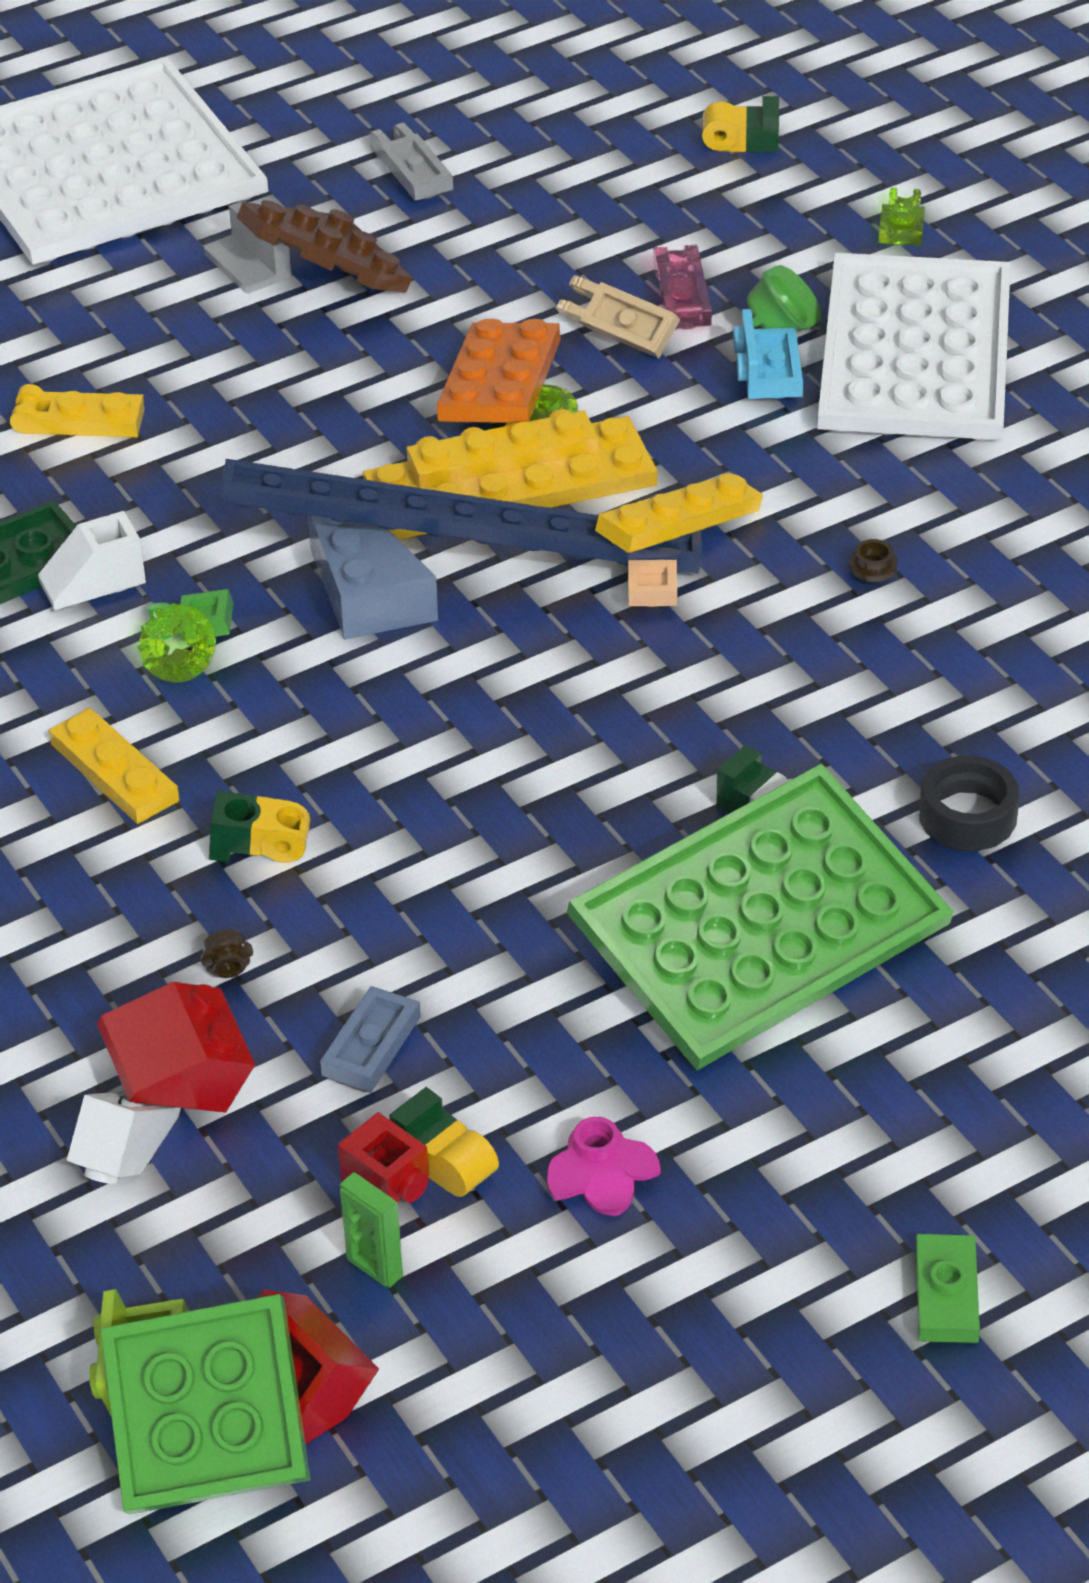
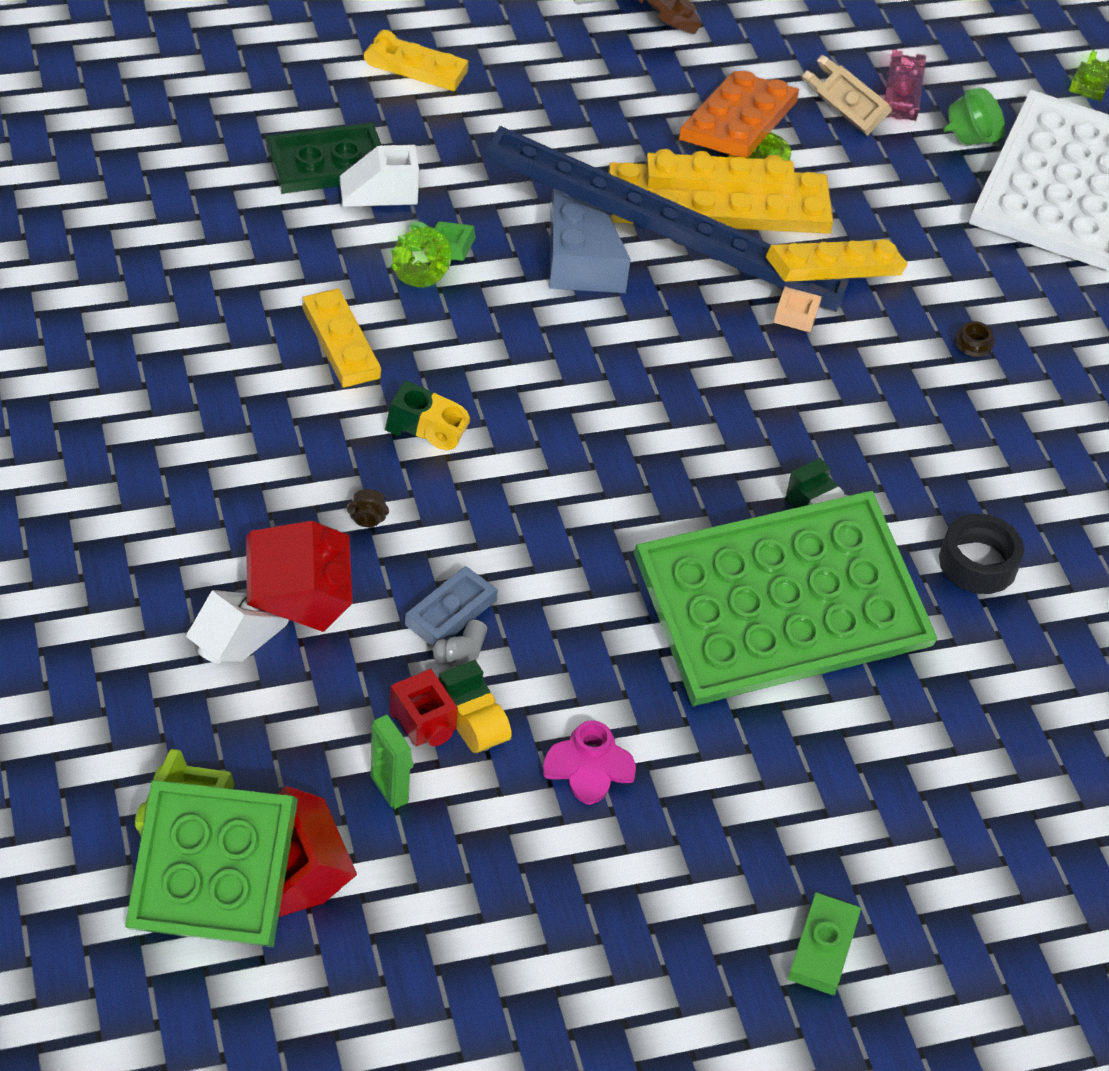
camera: 10 degrees right, 5 degrees up
medium azure bracket [733,309,803,399] -> none
none -> light grey arm [433,620,488,666]

